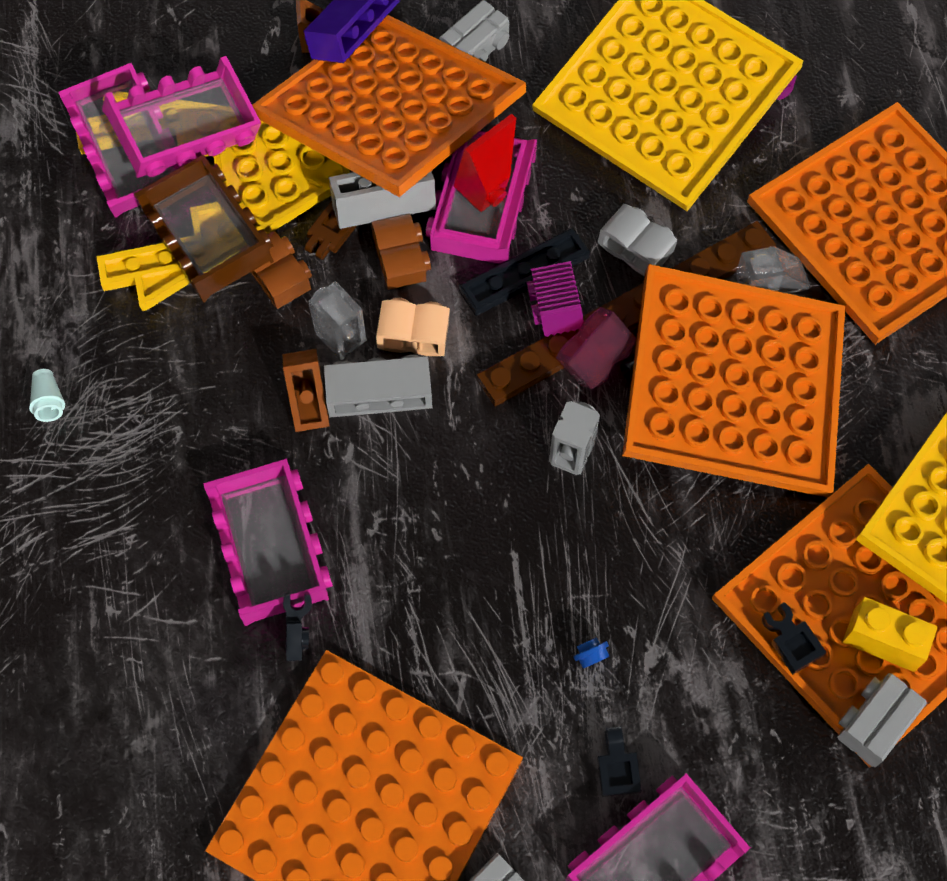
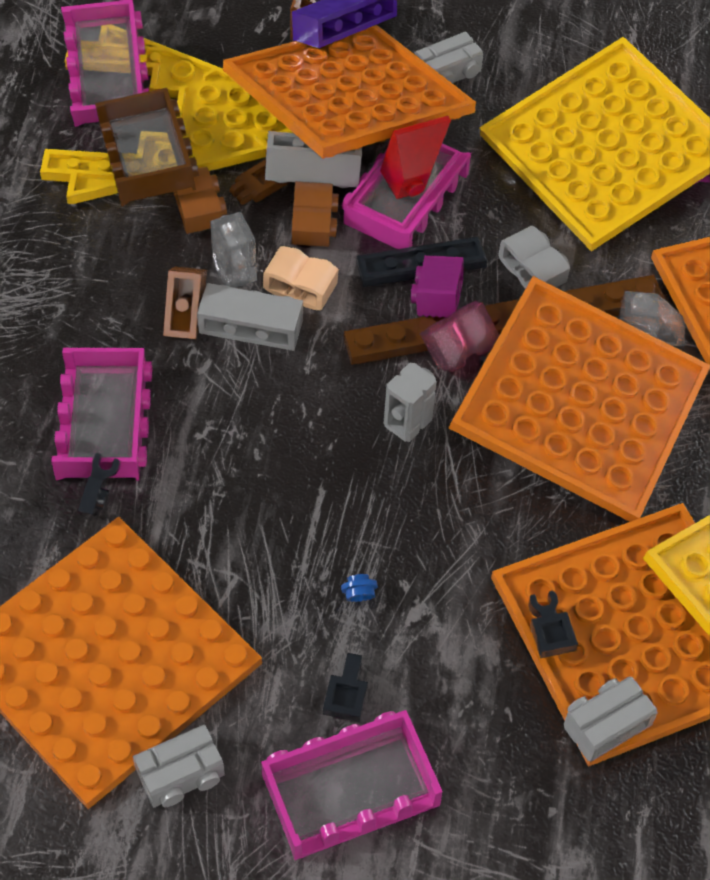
camera: 15 degrees right, 10 degrees down
window [102,56,261,178] -> none
yellow brick [842,597,938,672] -> none

